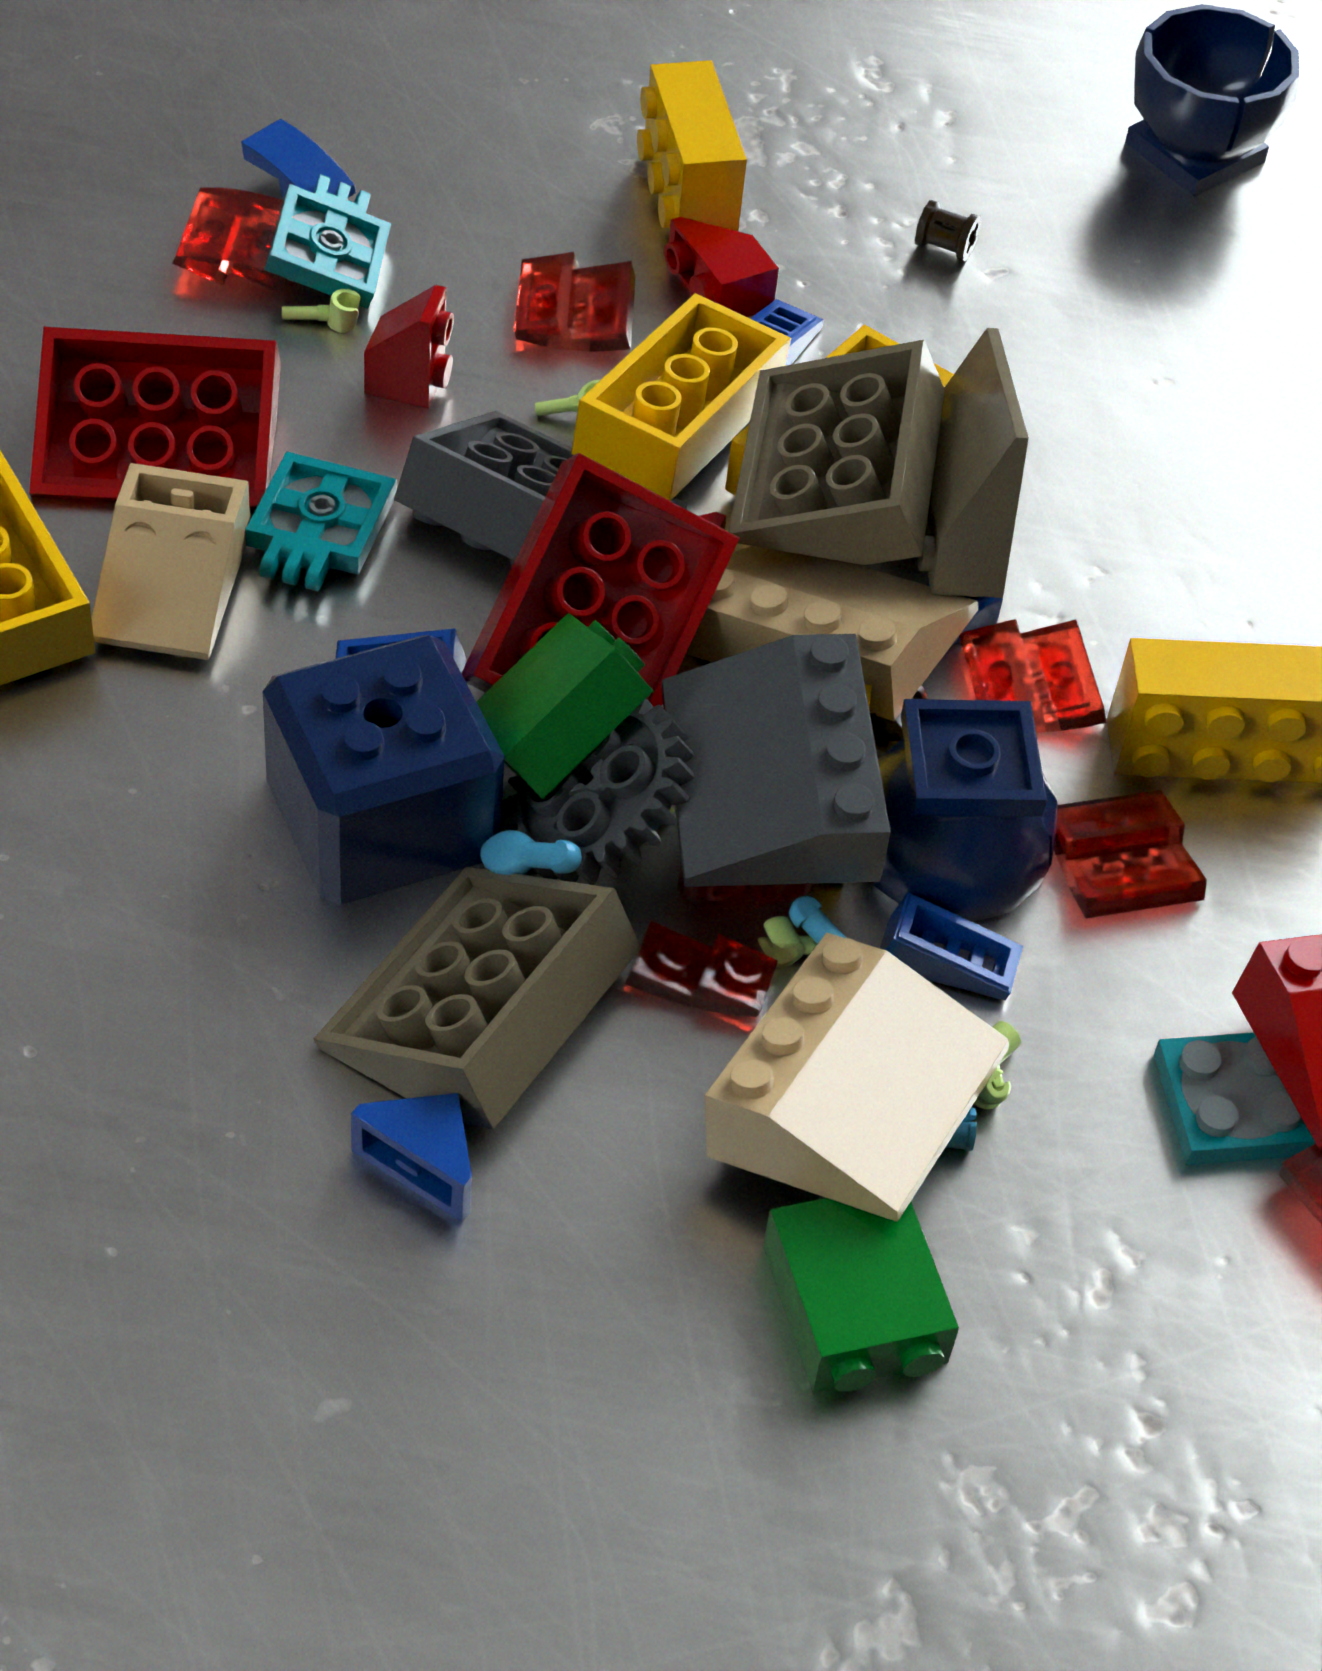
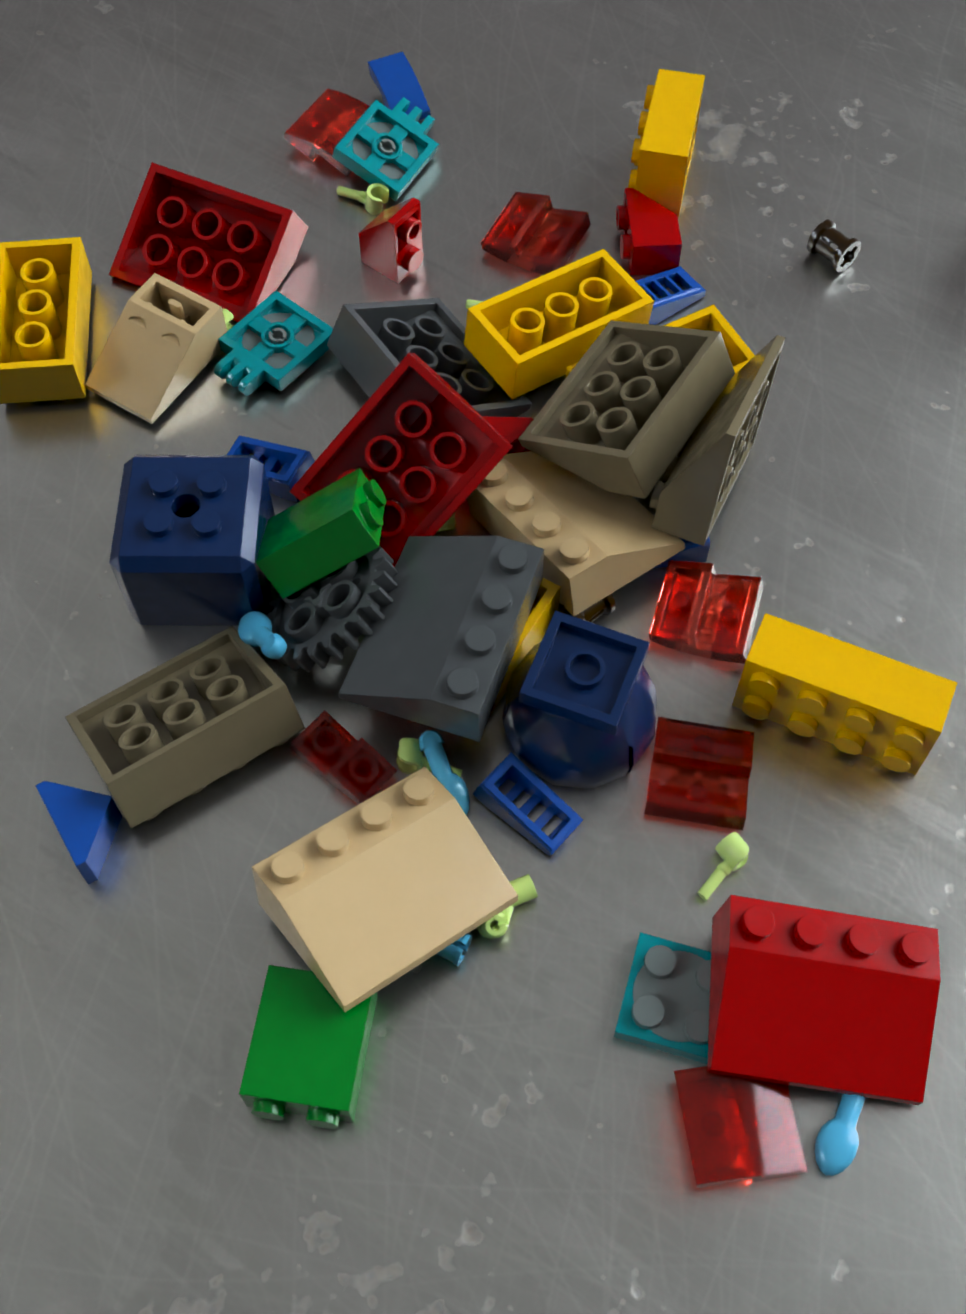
camera: 30 degrees right, 10 degrees up
none -> yellowish green hand [697,832,749,901]

